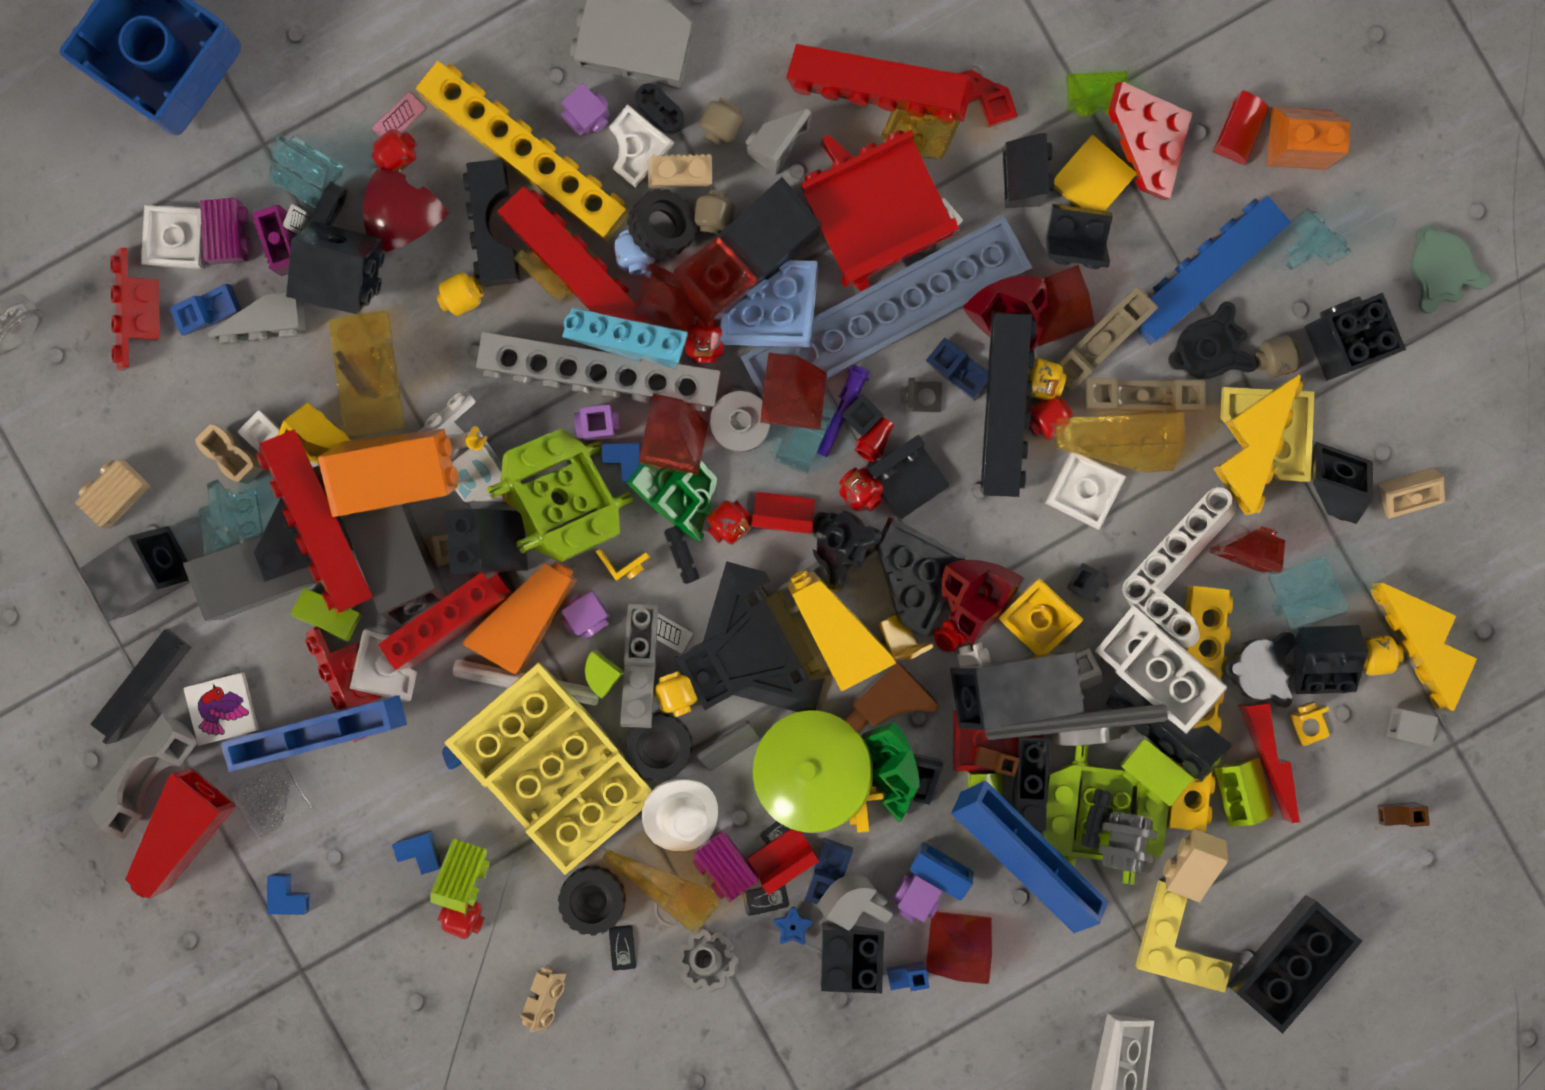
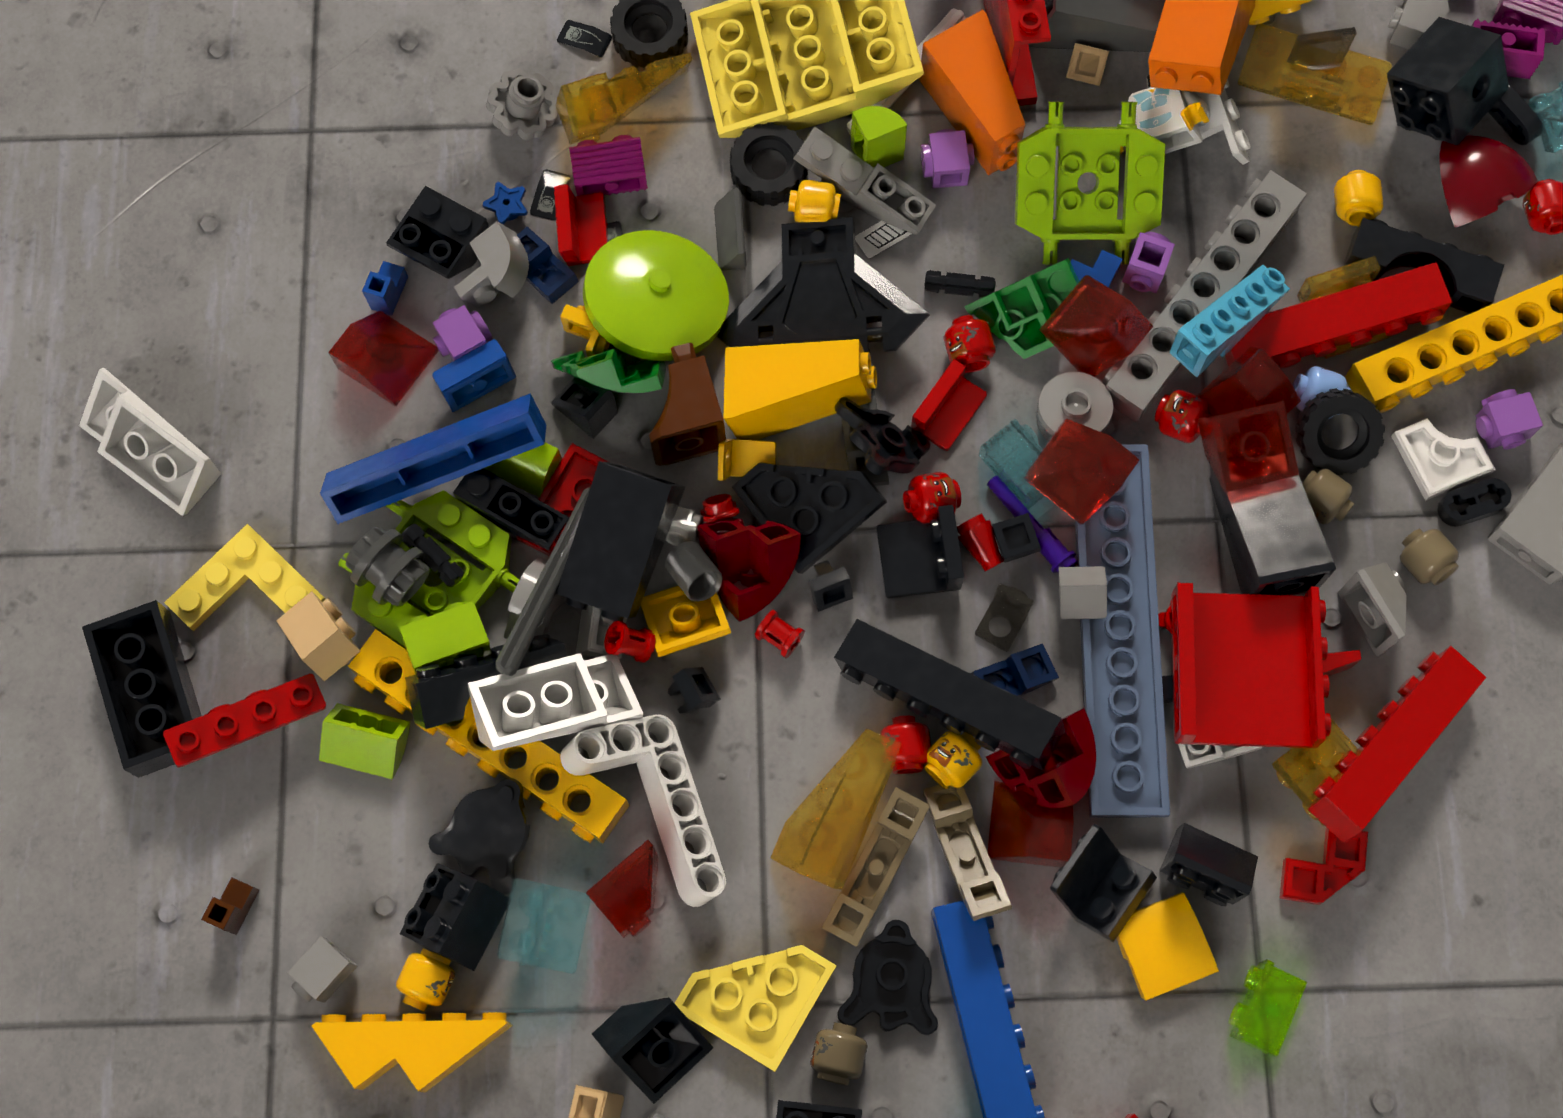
camera: 120 degrees right, 15 degrees down
white sticker [283,204,312,234] -> none
black slope [446,509,528,575] -> none
yellow bracket [595,549,651,581] -> none
white hat [642,779,718,851] -> none
tan brick [647,153,712,188] -> none
light blue plate [720,260,819,347] -> none
reddish brown piece [974,745,1020,777] -> none
white tile [1045,450,1126,530] -> none
plate [1108,82,1192,200] -> none
yellow slope [1213,375,1303,515] -> none
red slope [1238,702,1300,823] -> none
yellow bracket [1289,701,1330,746] -> none
none -> red bracket [163,673,326,768]
none -> red bush [604,621,656,663]
none -> dark grey piece [665,541,723,602]
none -> red bush [755,609,805,659]
none -> black tile [809,560,853,612]
none -> light grey panel [1059,566,1107,619]

